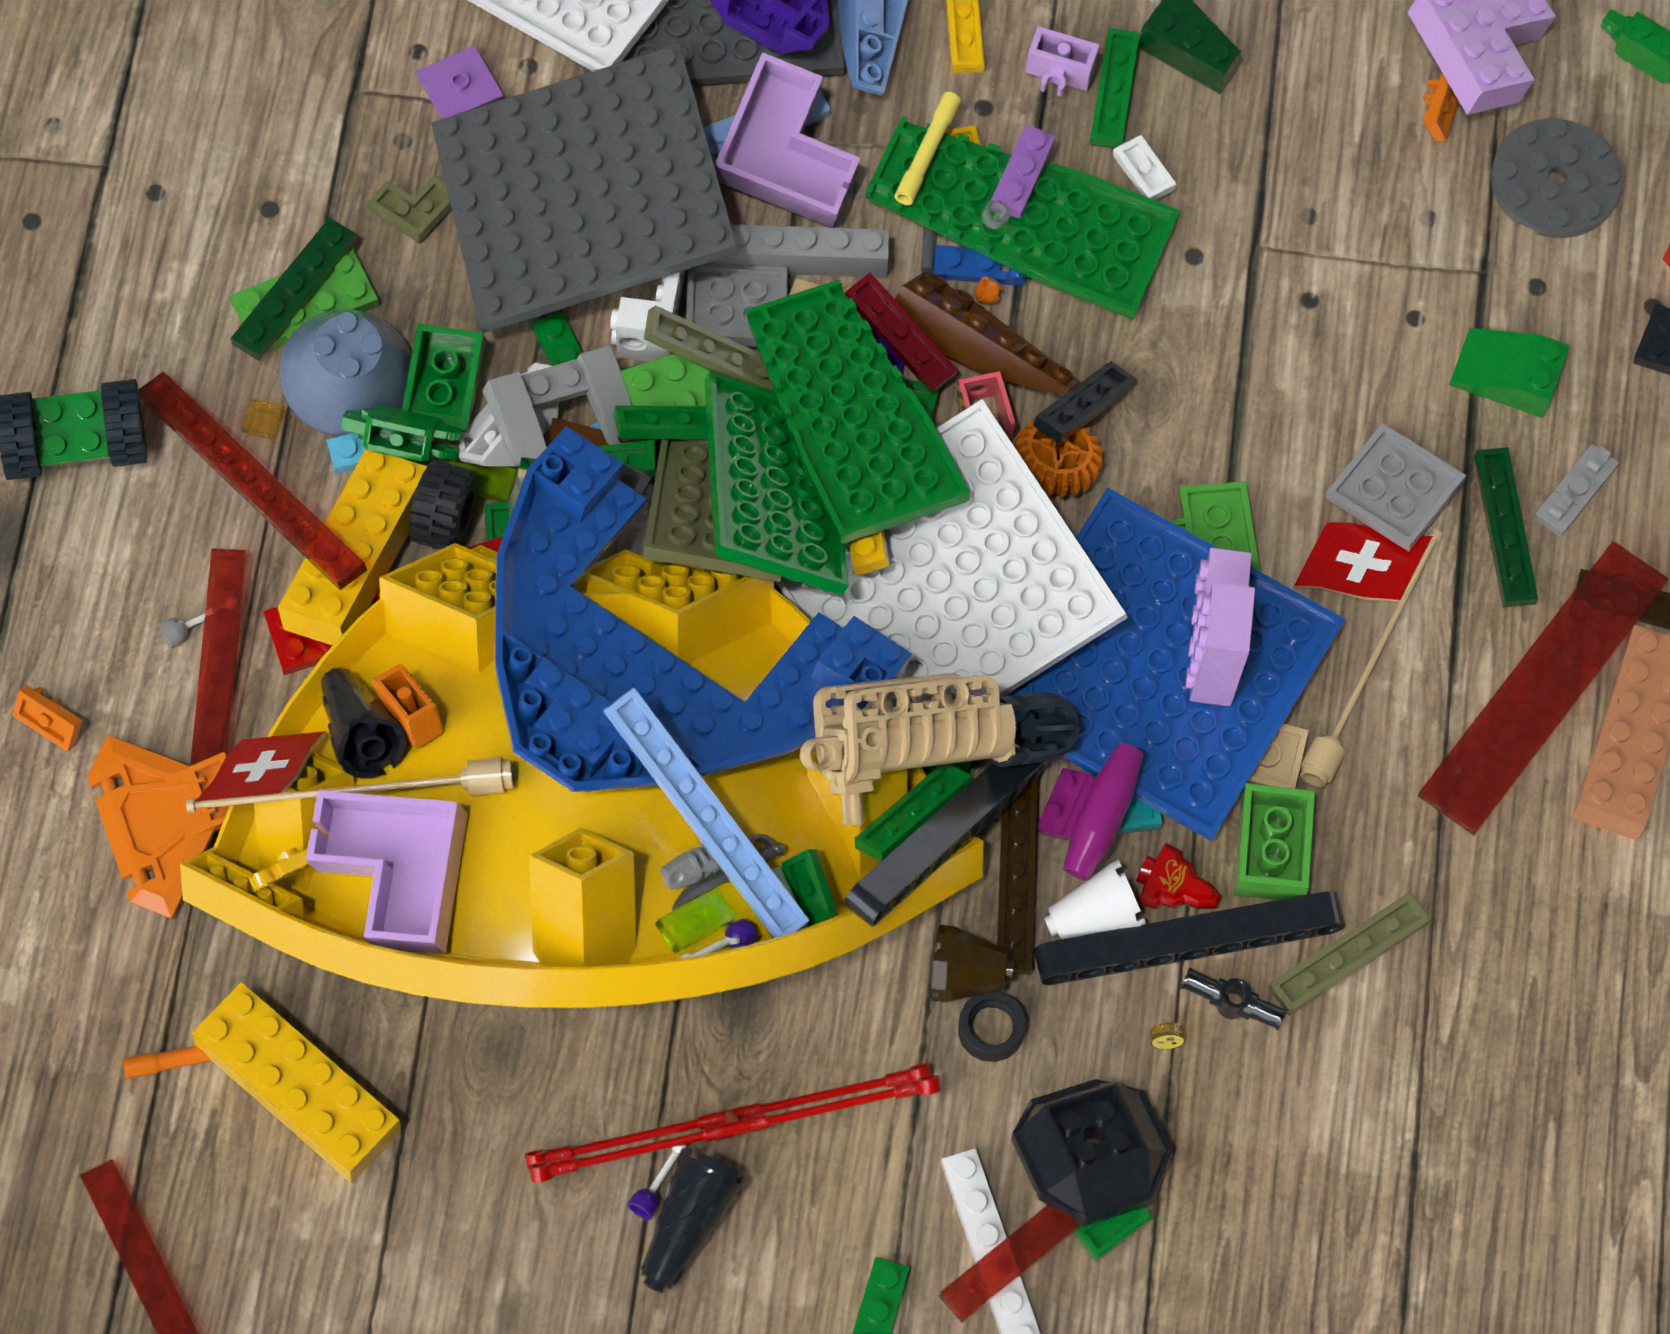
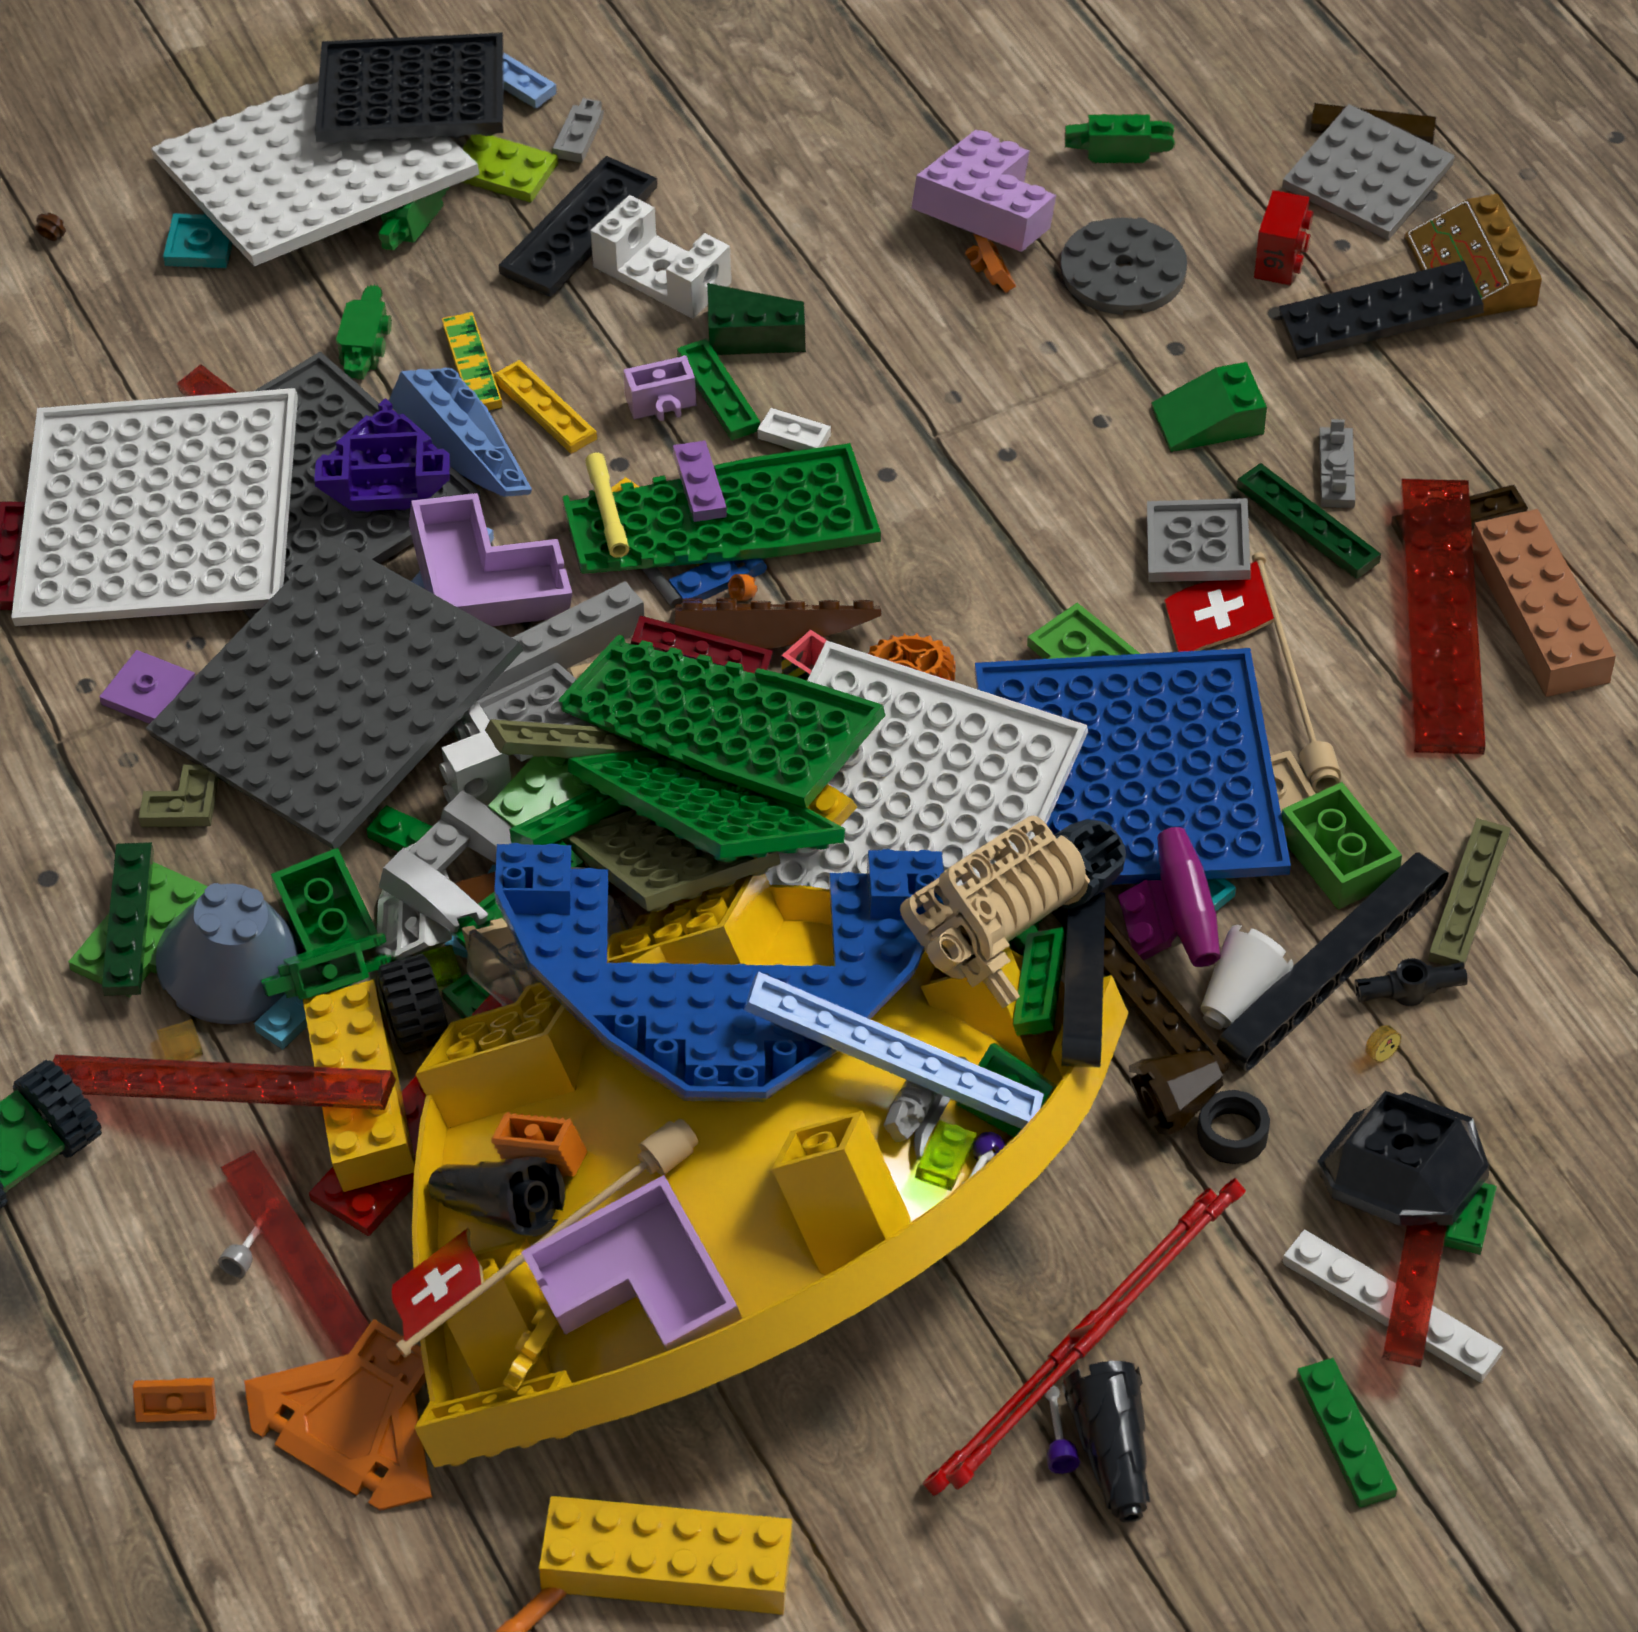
camera: 30 degrees left, 15 degrees down
clear hinge [981,200,1010,229] -> none
black plate [1033,361,1137,444] -> none
red rock [1136,843,1221,909] -> none
lavender piece [1185,548,1255,706] -> none

